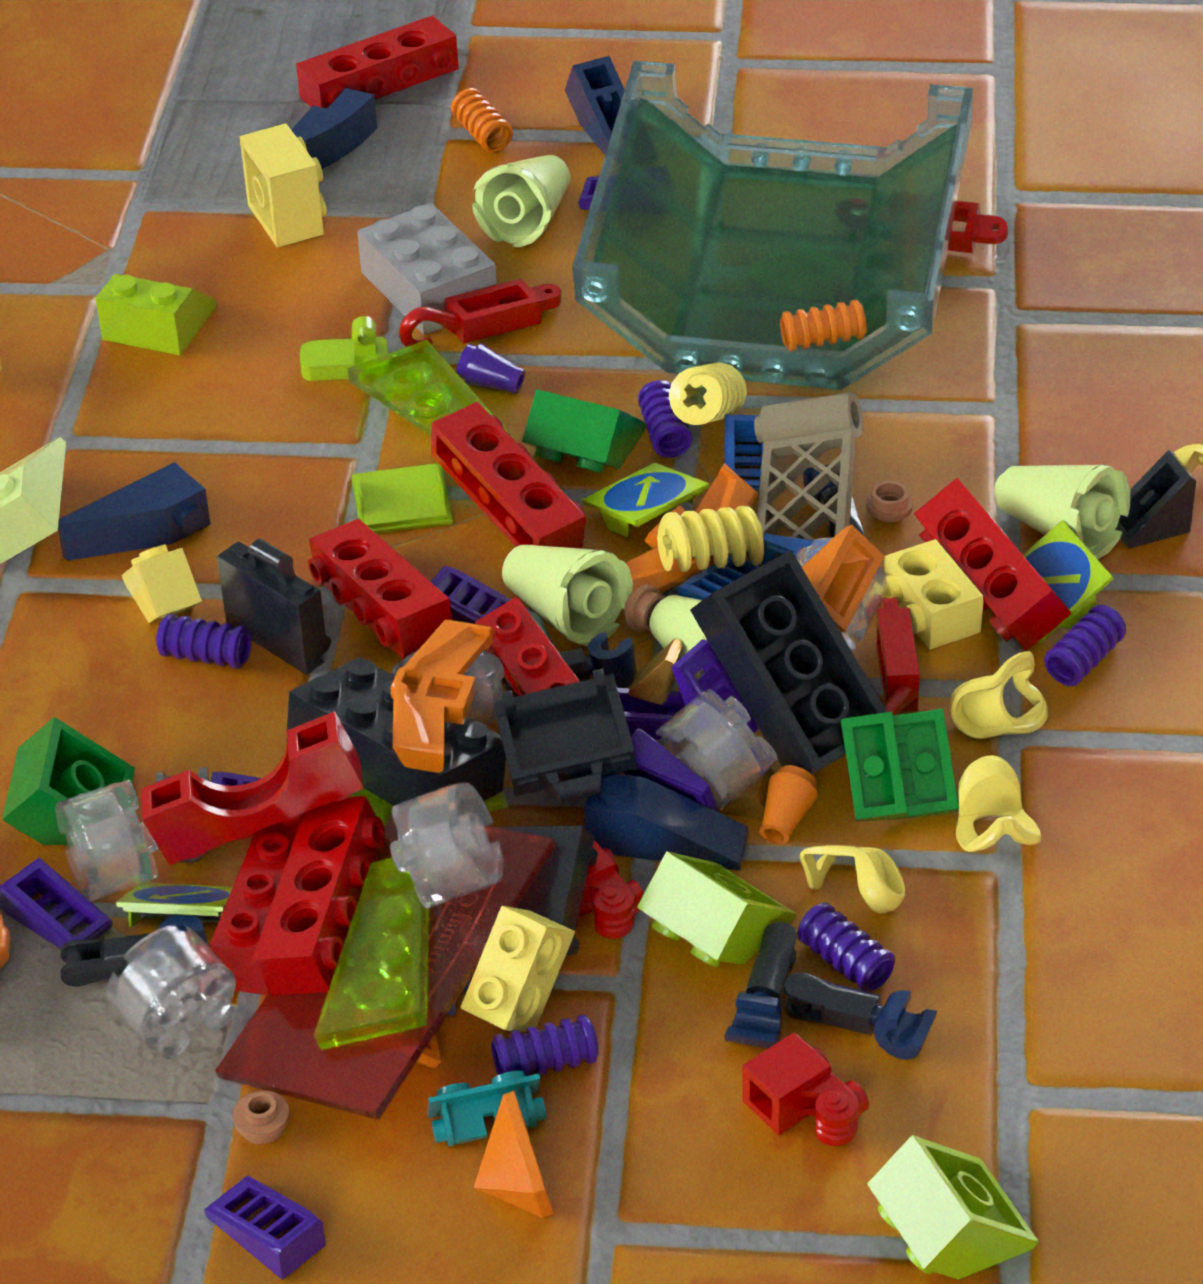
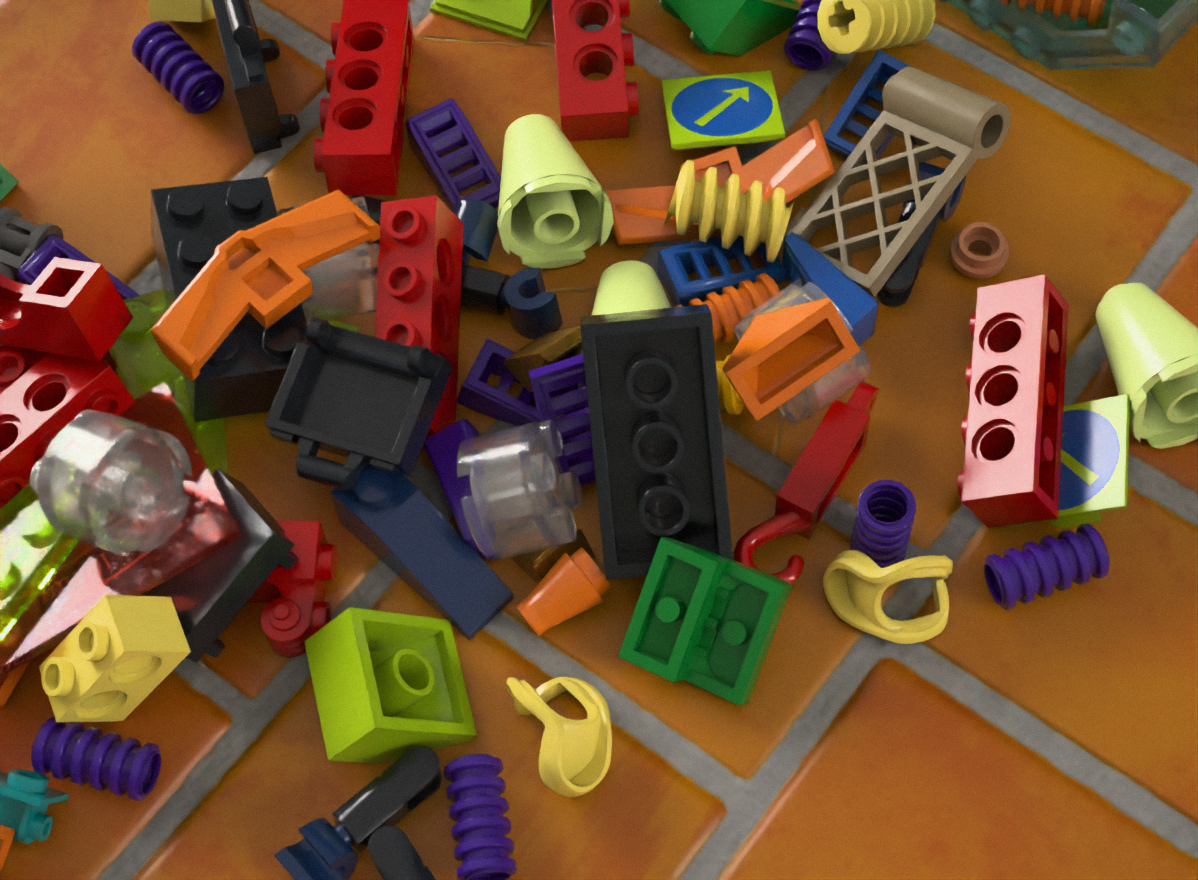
camera: 35 degrees right, 20 degrees up
nougat plate [624,584,666,633] -> none
light yellow brick [880,539,983,650] -> none
light yellow piece [956,755,1041,852] -> none
none -> dark purple piece [850,480,916,568]

